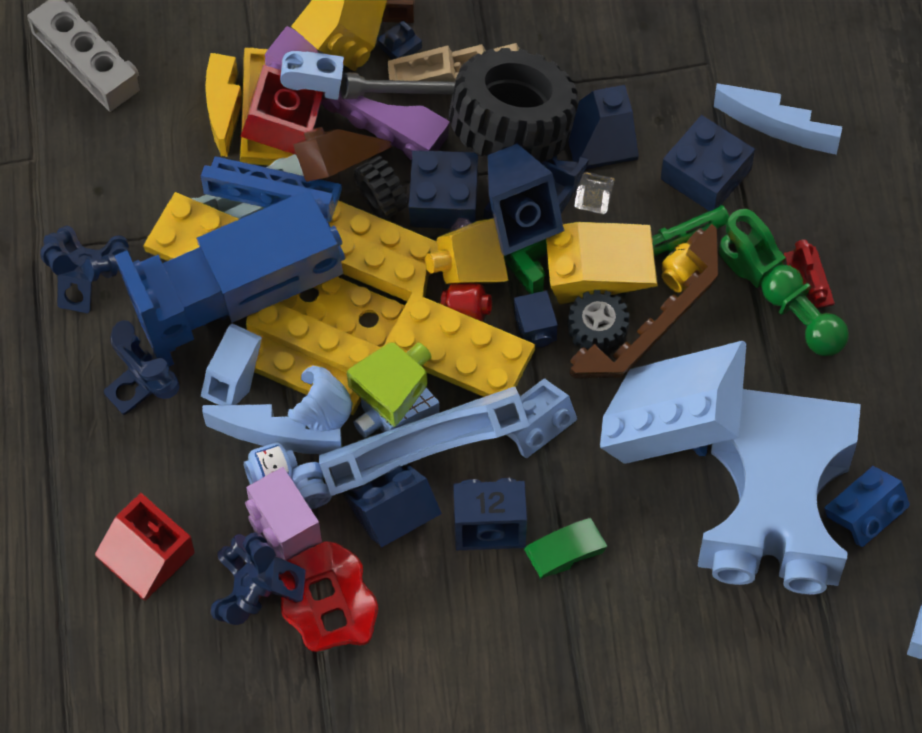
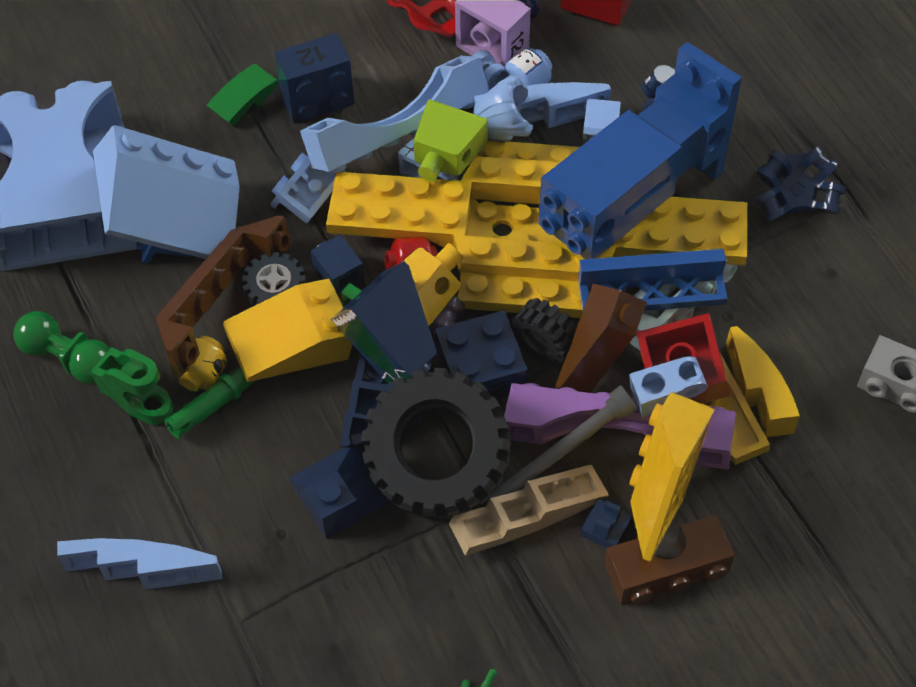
camera: 160 degrees right, 5 degrees down
dark blue slope [343,464,442,547] -> none
clear slope [575,172,615,214] -> none
dark blue brick [661,115,755,211] -> none
red hinge [783,240,835,308] -> none

